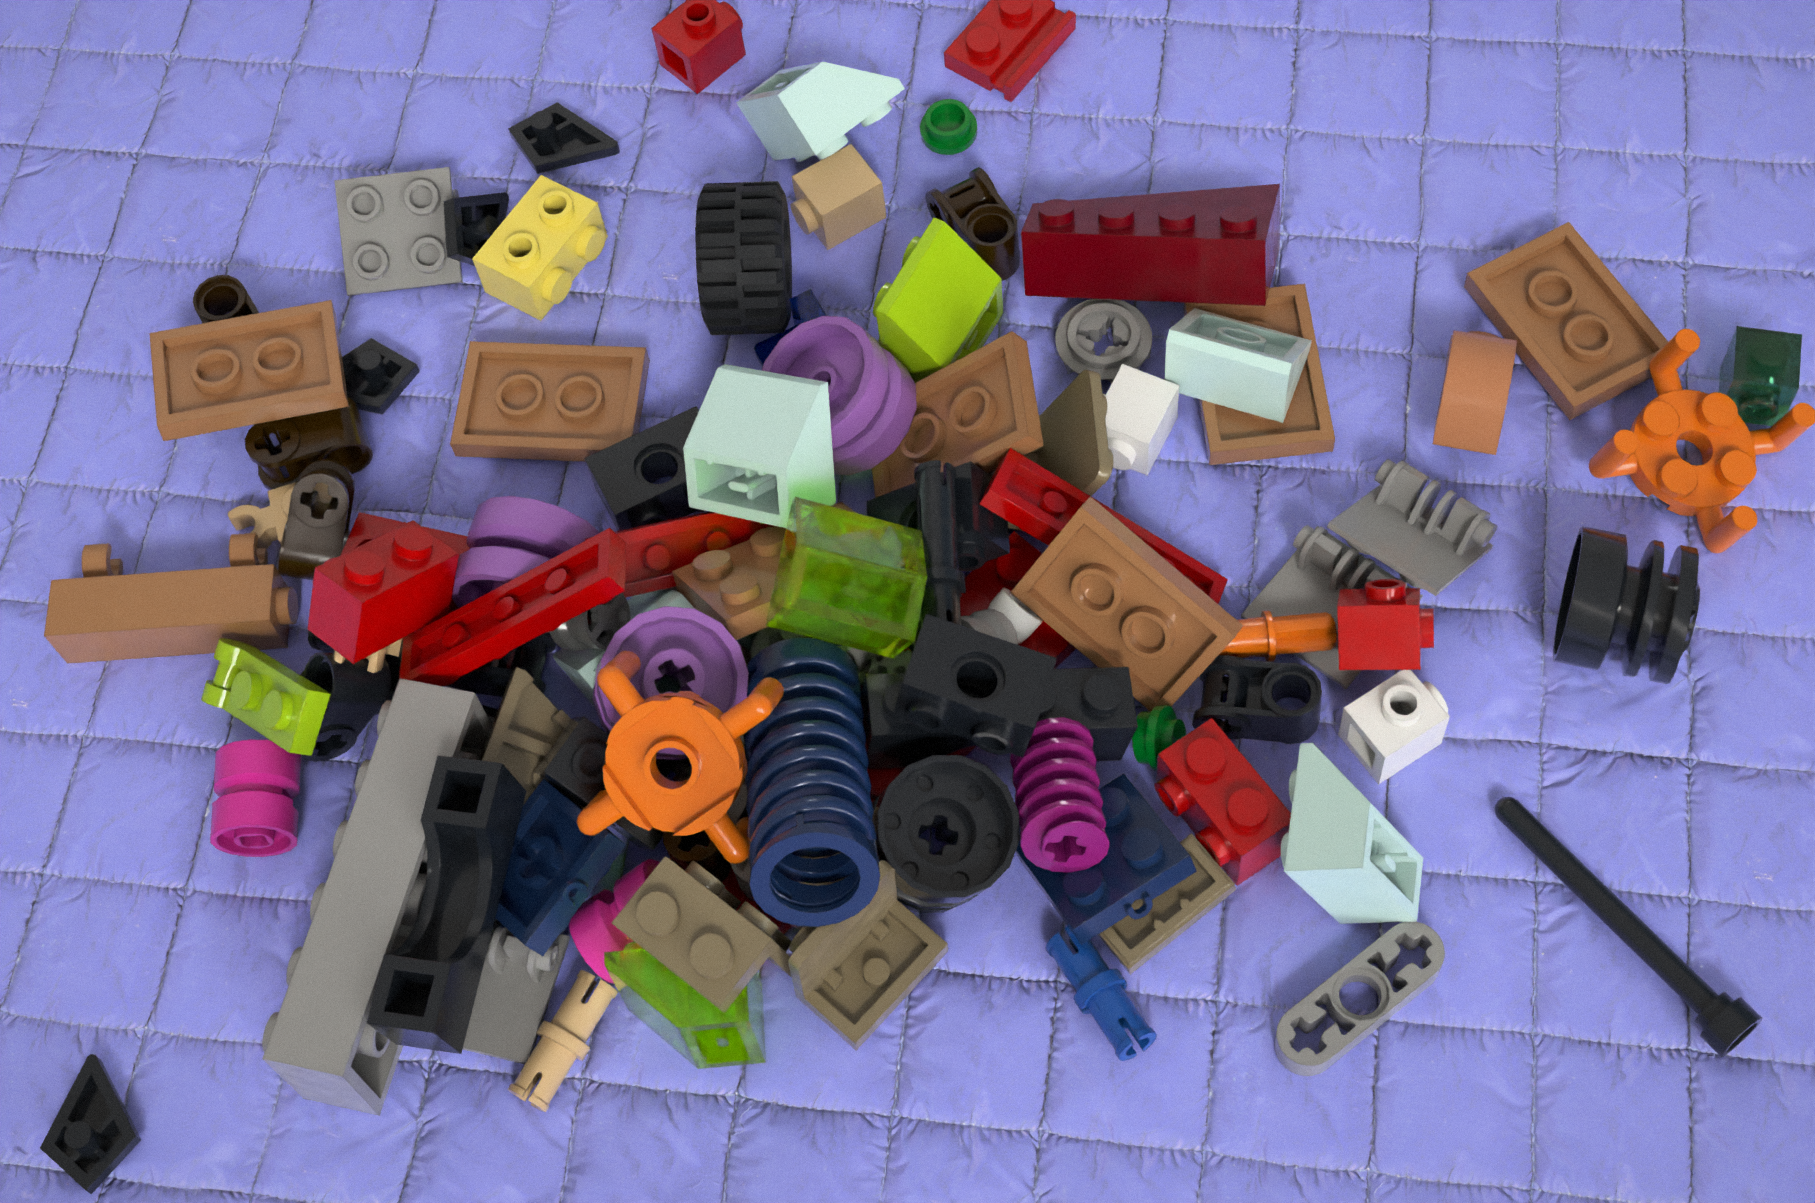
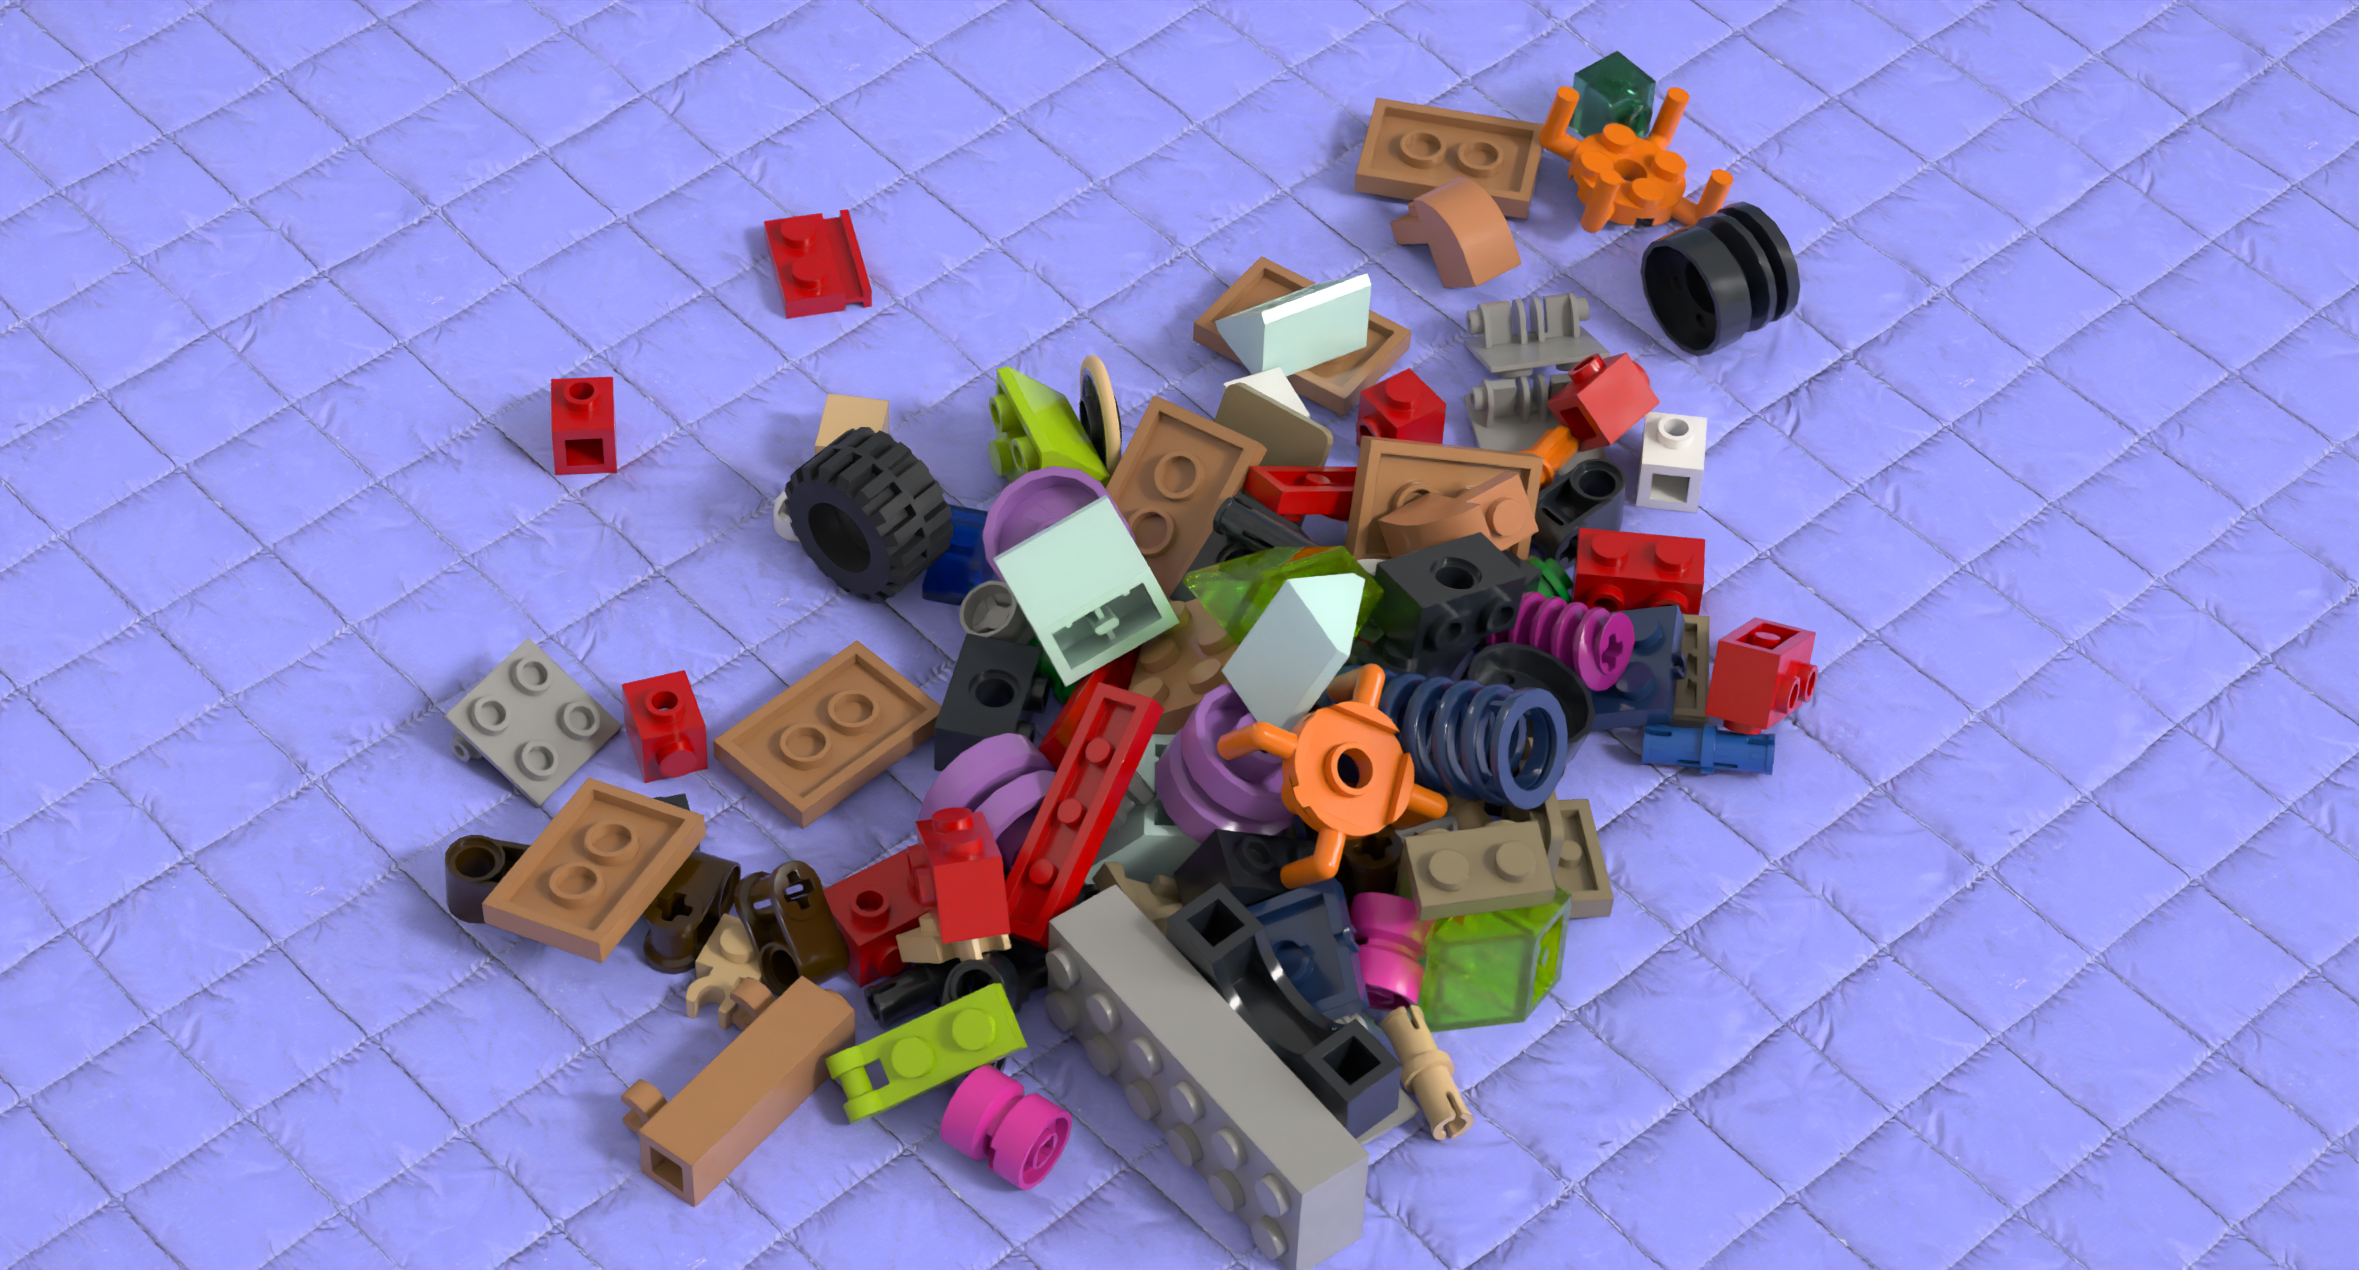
camera: 60 degrees left, 15 degrees down
black piece [444,192,509,266] -> none
light yellow brick [472,175,608,321] -> none
black piece [508,102,620,174] -> none
light aqua slope [736,62,905,162] -> none
green plate [920,99,977,155] -> none
dark brown piece [925,167,1020,281] -> none
dark red wedge [1021,184,1280,306] -> none
light grey gear [1055,299,1152,384] -> none
light grey beam [1274,922,1445,1076] -> none
light aqua slope [1281,743,1423,924] -> none
black piece [1494,797,1763,1057] -> none
none -> red brick [622,670,708,783]
none -> wheel [1079,355,1122,477]
none -> light aqua slope [1222,573,1365,732]
none -> red brick [1356,368,1446,447]
none -> nougat brick [1378,471,1539,558]
none -> red brick [1704,617,1818,735]

